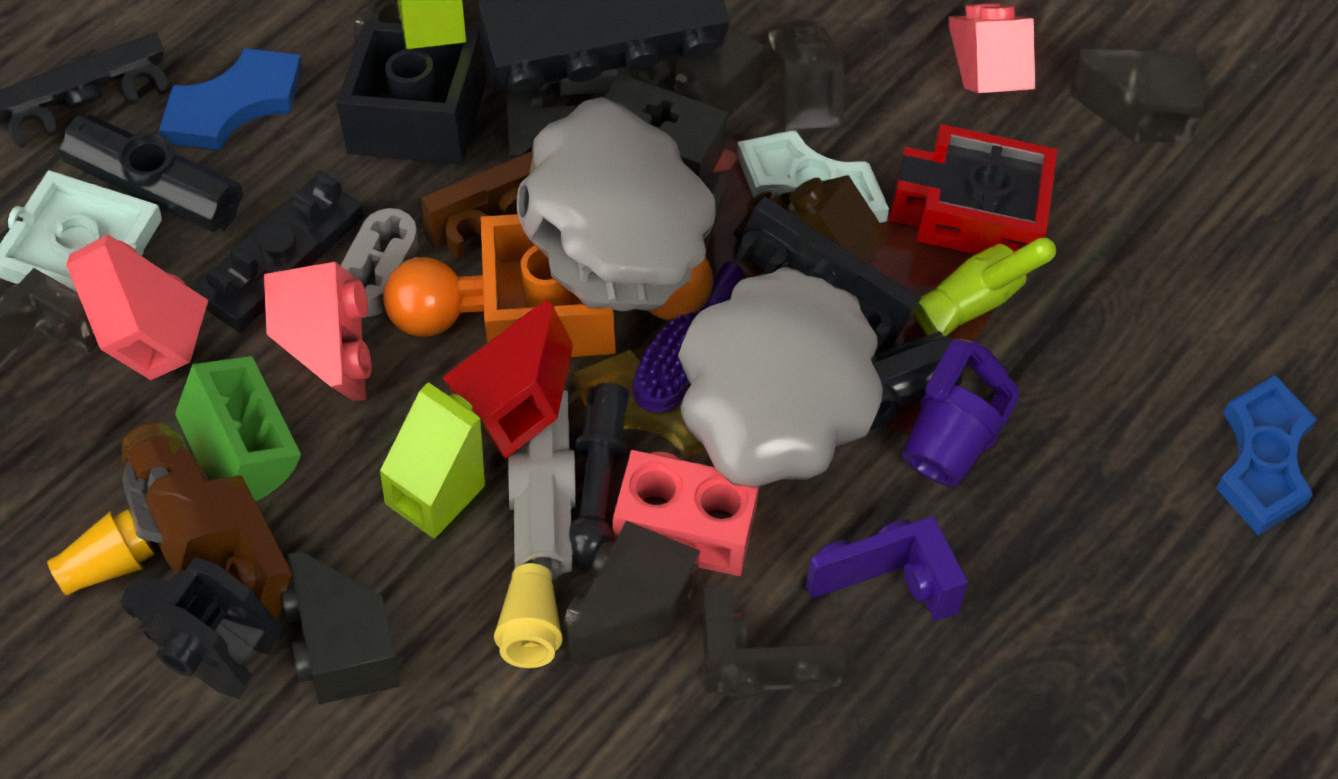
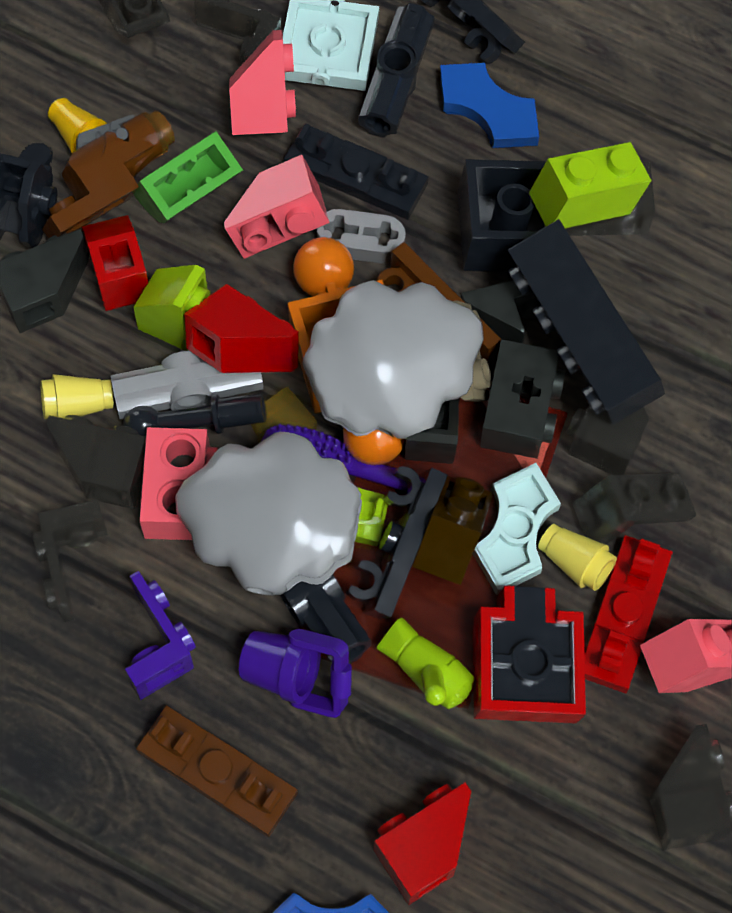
camera: 80 degrees right, 10 degrees up
none -> red slope [82,215,149,311]
none -> reddish brown plate [136,705,298,838]
none -> red slope [374,782,471,905]
none -> light yellow cone [538,524,617,591]
none -> red plate [585,535,673,694]

